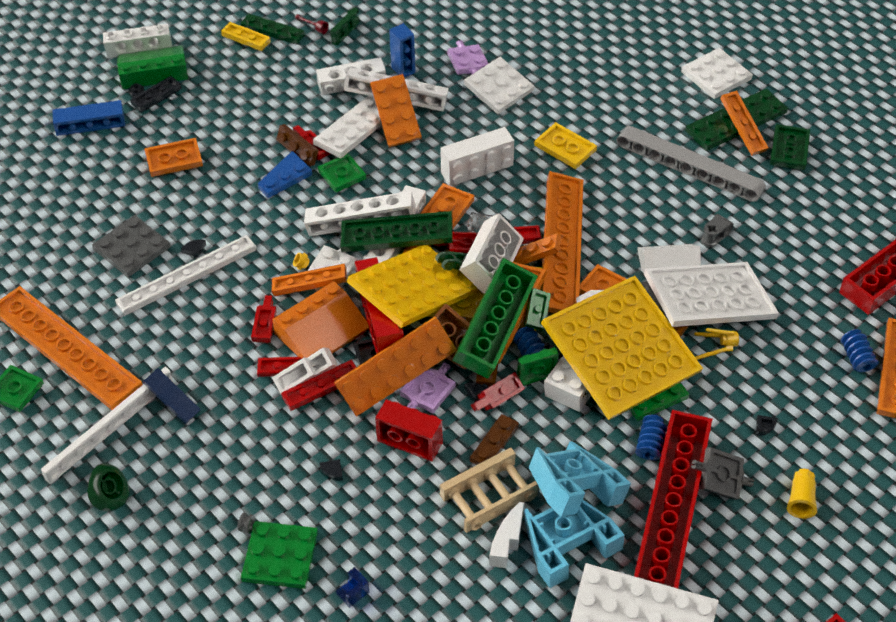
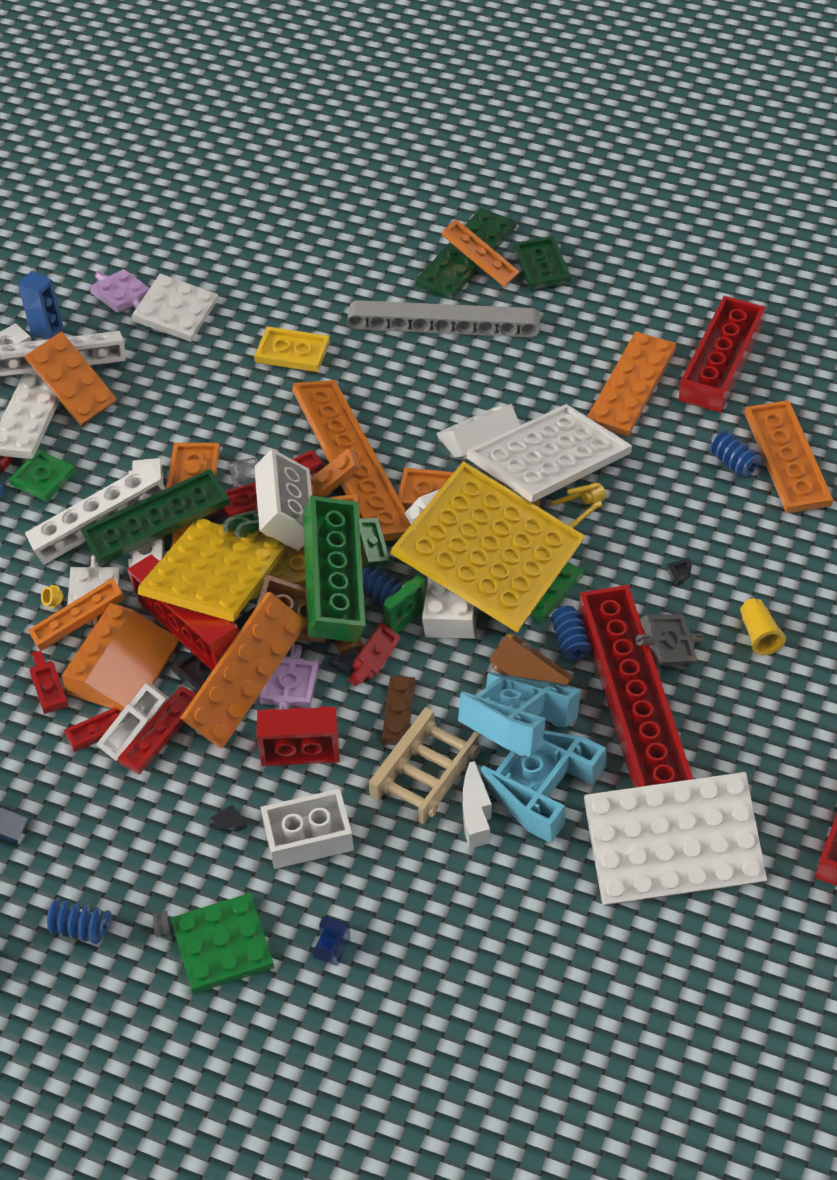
camera: 25 degrees left, 0 degrees up
white brick [441,127,514,186] -> none
white plate [681,48,753,99] -> none
dark grey piece [701,214,734,247] -> none
none -> blue piece [47,898,111,944]
none -> white brick [261,788,354,869]
none -> dark orange slope [489,633,574,685]
none -> orange plate [587,331,677,437]

